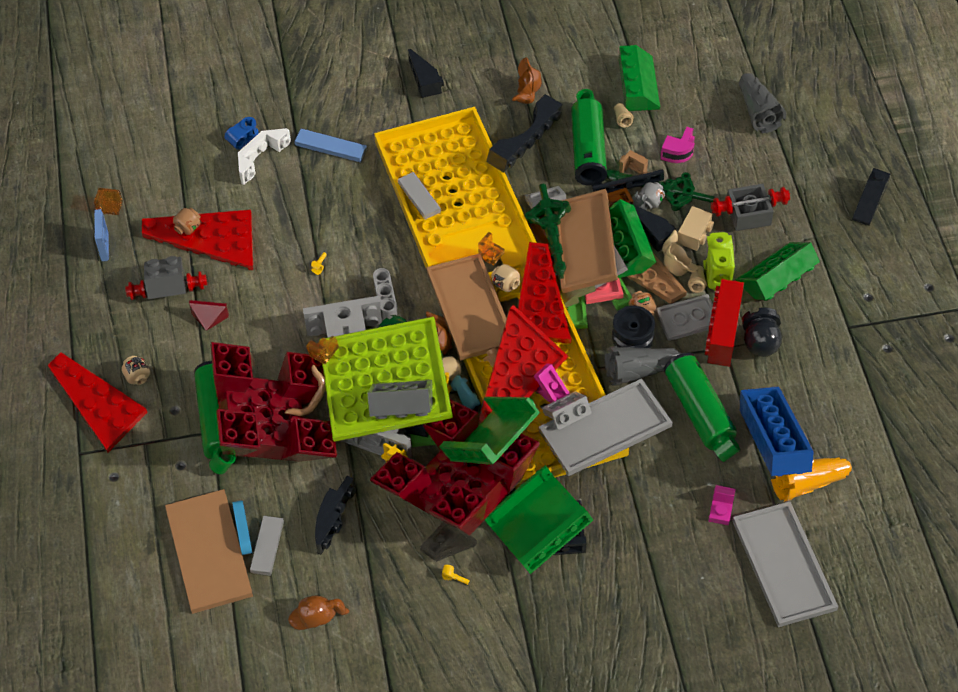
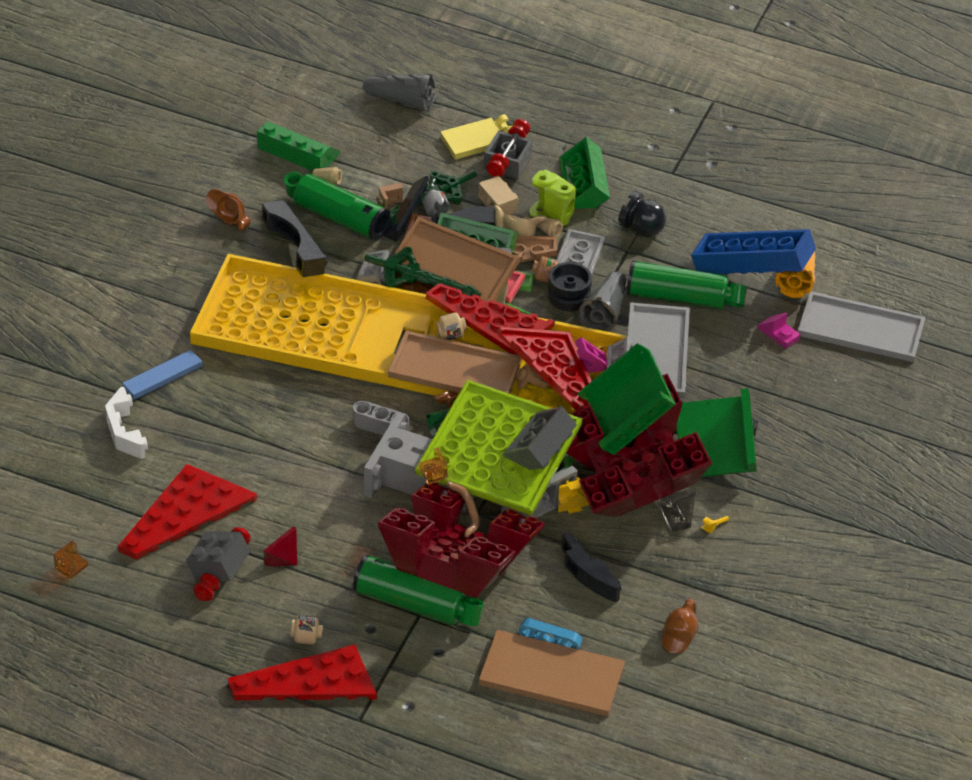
camera: 60 degrees left, 10 degrees down
medium blue tile [95,209,109,261] -> none
medium nougat head [173,208,200,235] -> none
blue piece [224,117,259,150] -> none
light grey tile [250,516,284,576] -> none
yellow hand [311,252,327,275] -> none
light grey tile [398,172,441,219] -> none
black slope [408,49,444,98] -> none
clear orange panel [478,232,505,266] -> none
dark pink brick [661,127,695,163] -> none
red brick [704,279,744,367] -> none
black slope [852,168,891,226] -> none
none -> light yellow tile [441,114,512,160]

